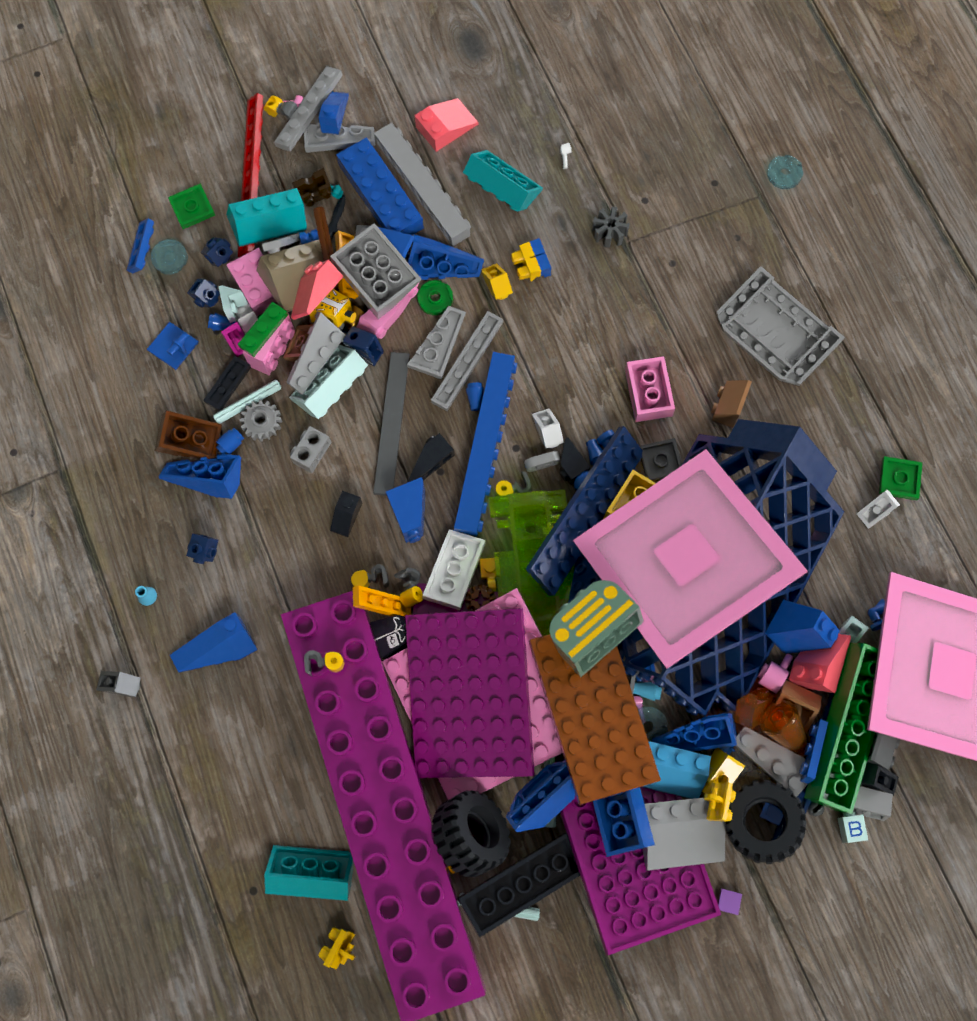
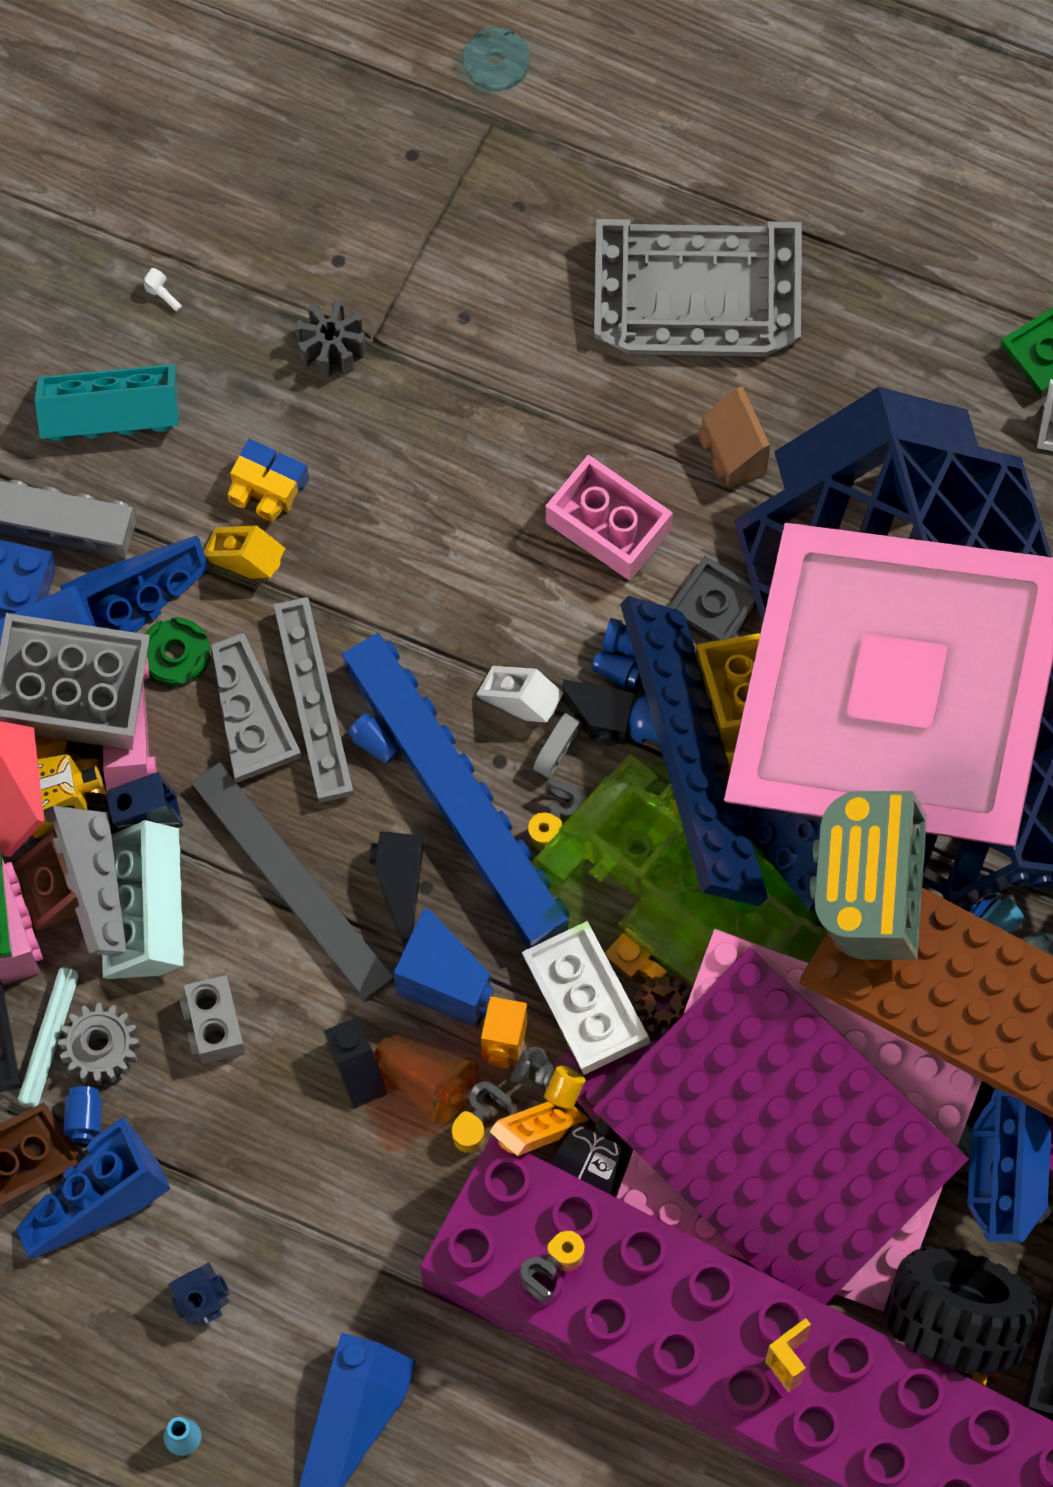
camera: 45 degrees left, 5 degrees down
none -> clear orange cone [375,1035,480,1126]
none -> light orange brick [481,996,527,1068]
none -> yellow panel [765,1318,811,1393]

